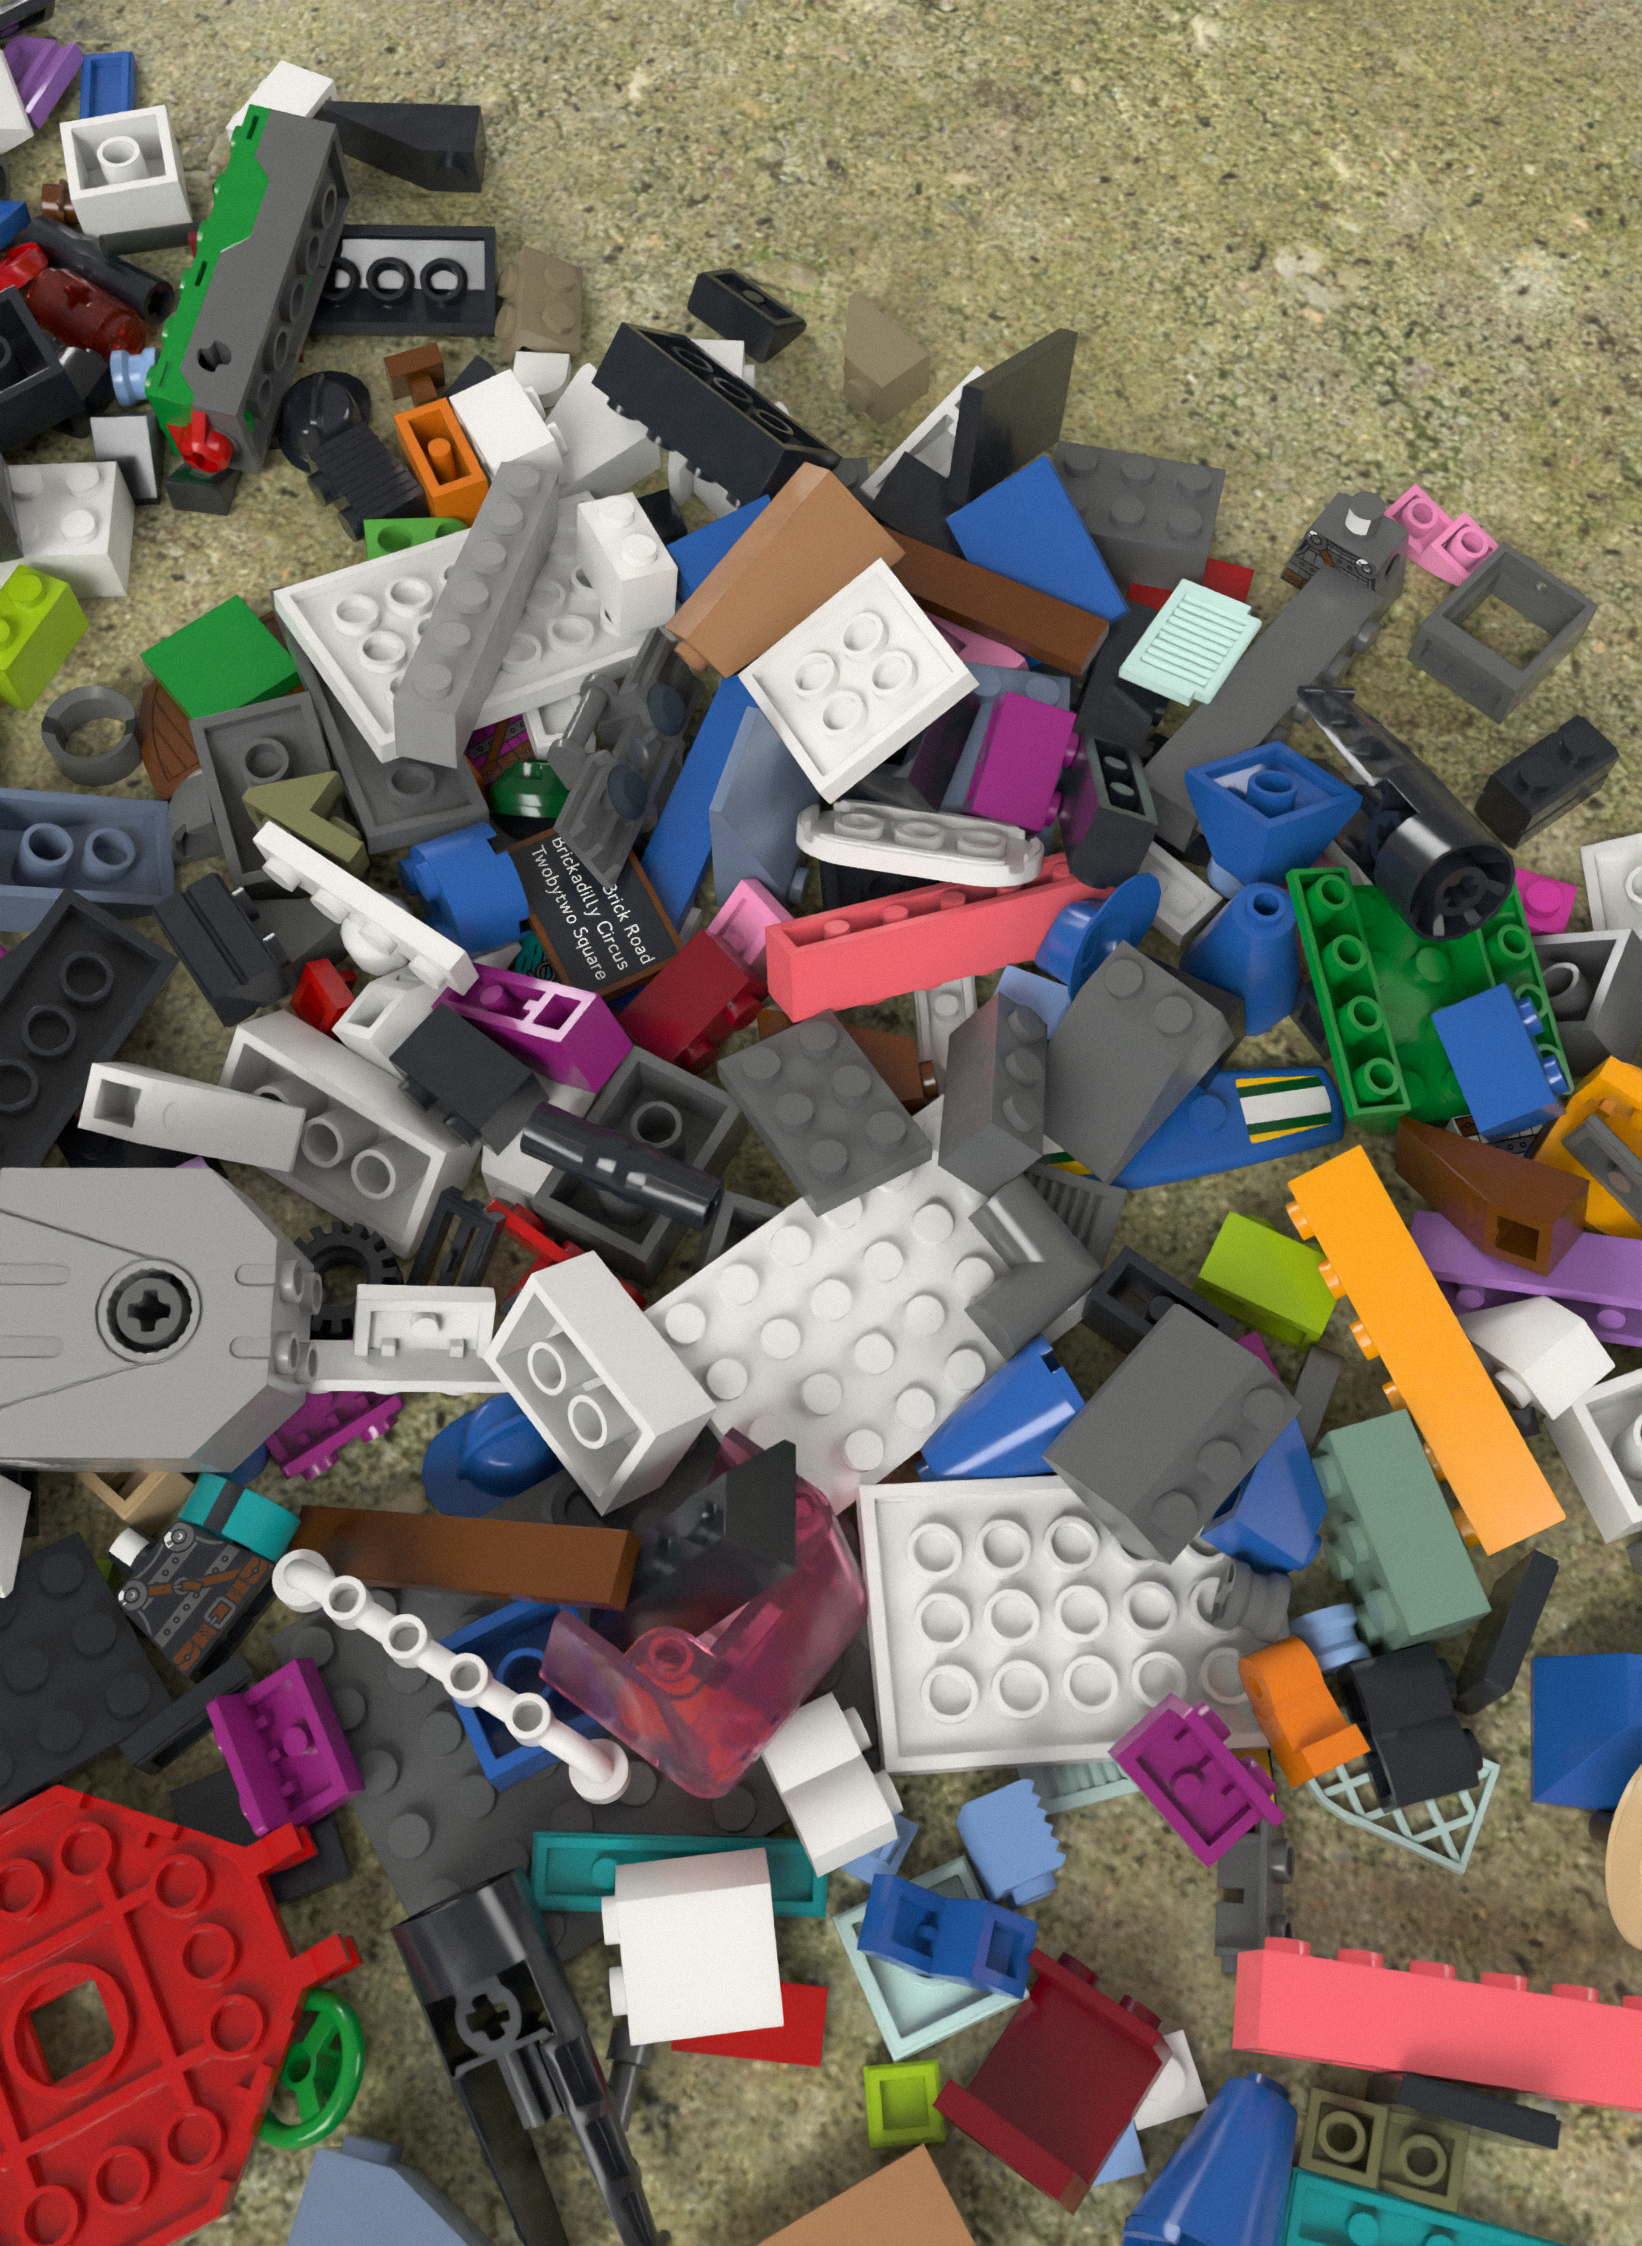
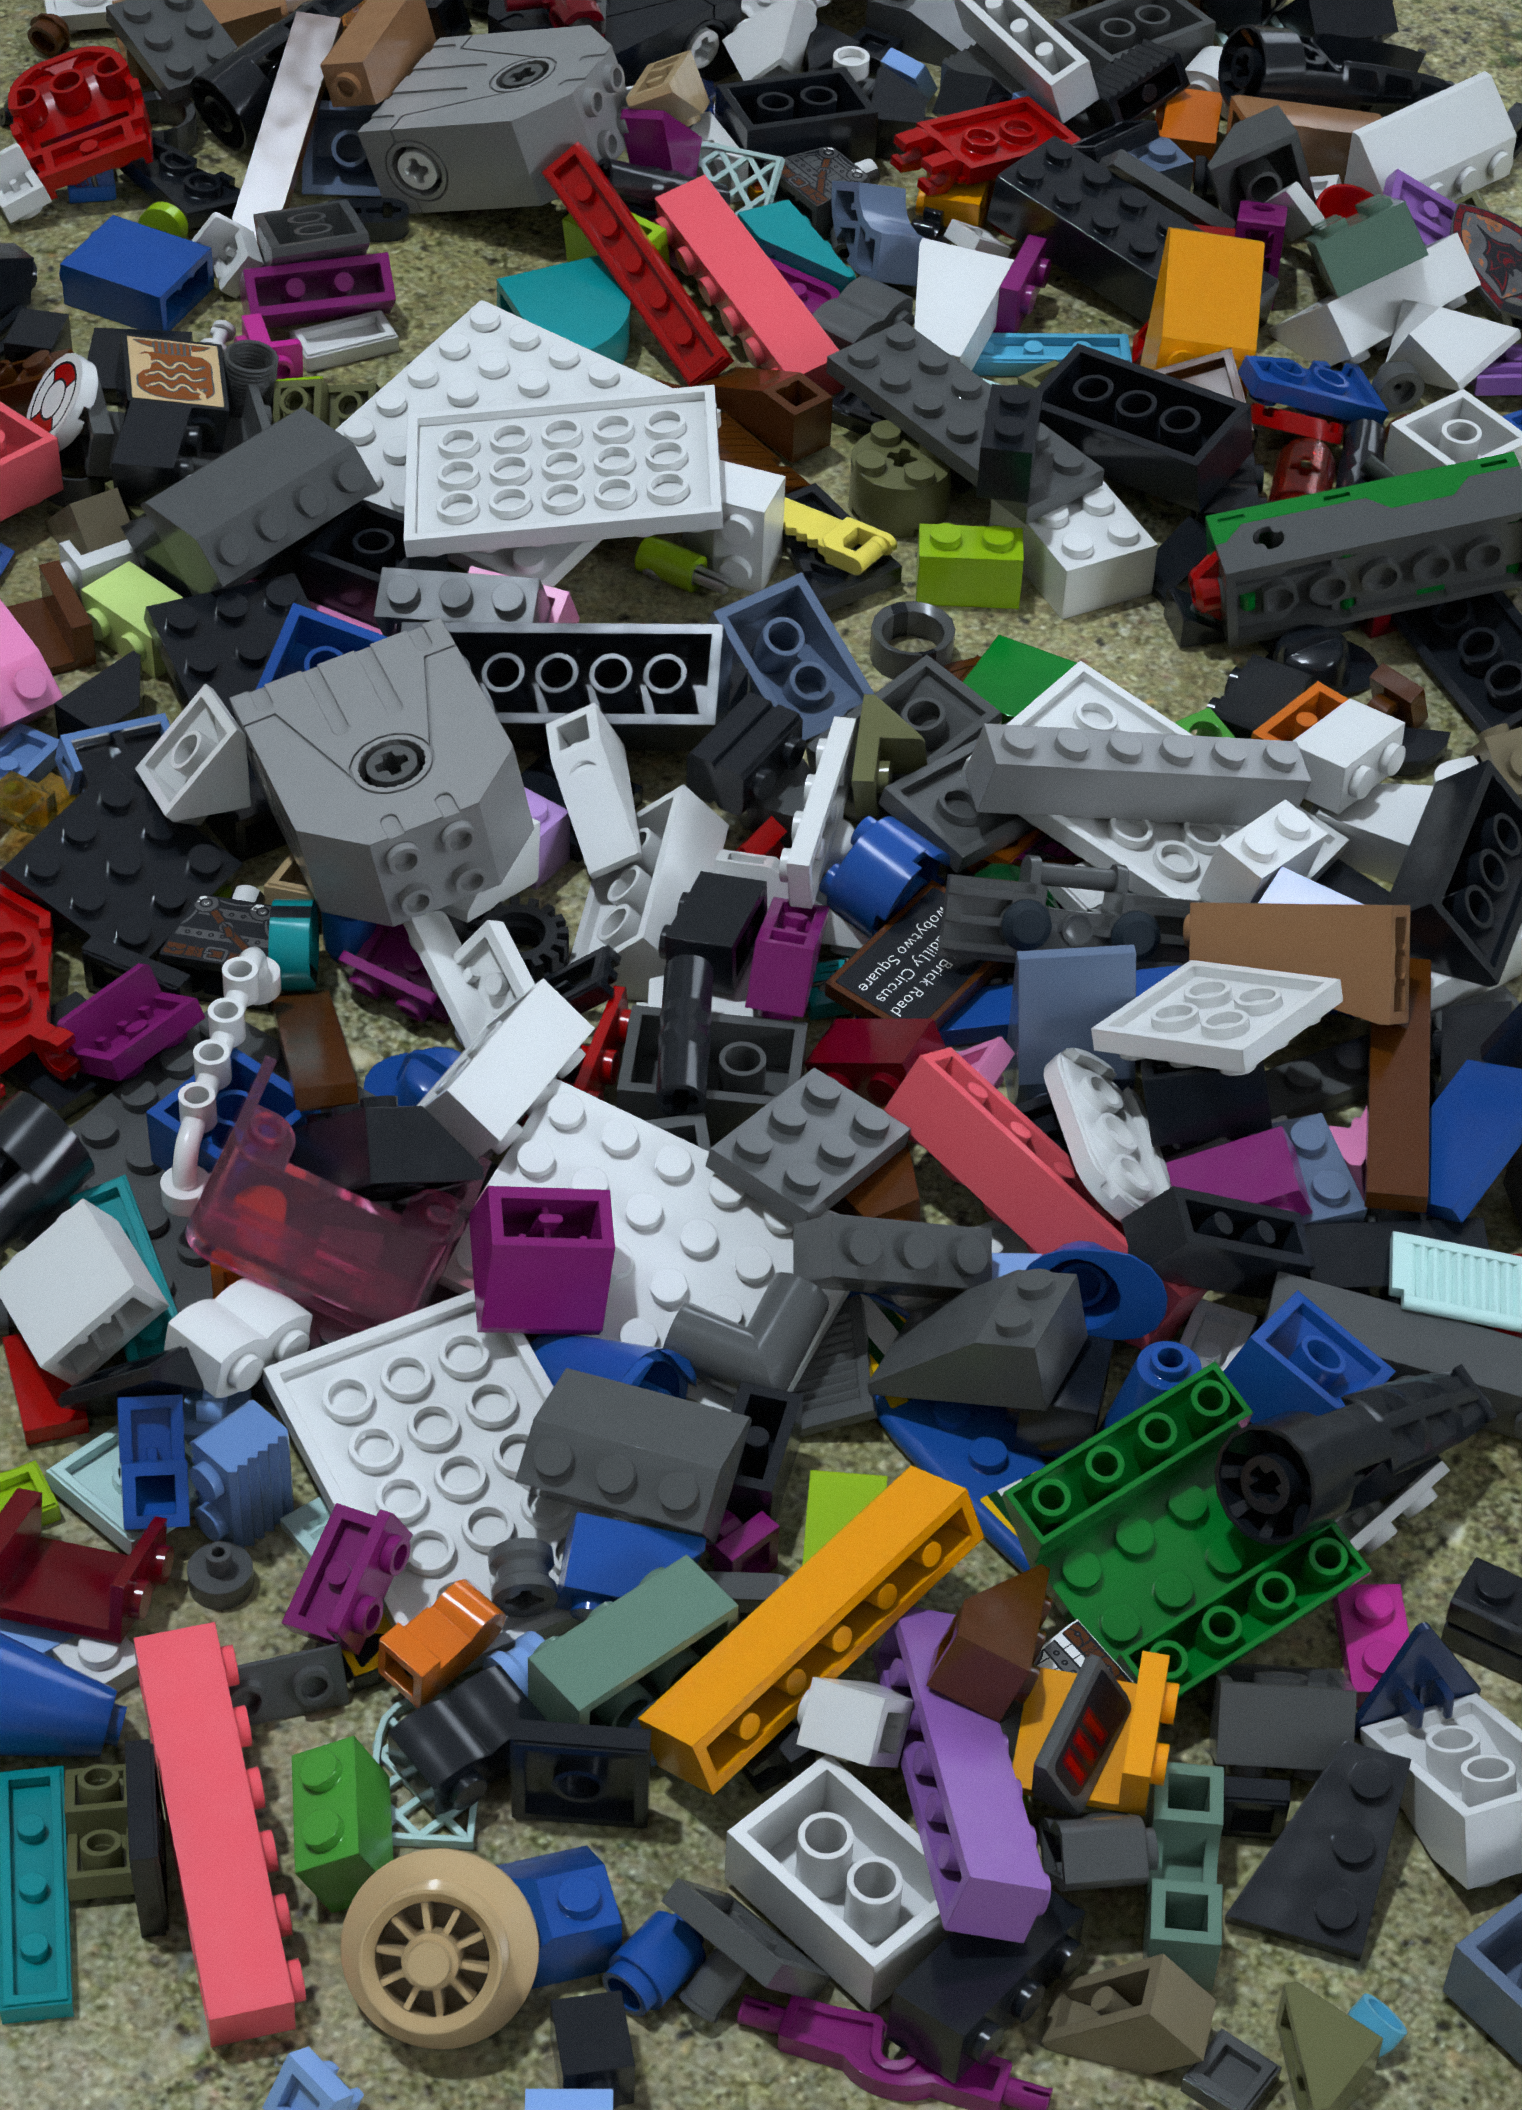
camera: 65 degrees right, 20 degrees down
blue brick [1430,982,1570,1144] -> none
none -> black slope [57,1346,204,1416]
none -> dark grey tile [187,1541,254,1610]
none -> bright green brick [292,1736,394,1913]
none -> magenta slope [469,1186,615,1335]
none -> dark blue piece [1354,1622,1481,1738]

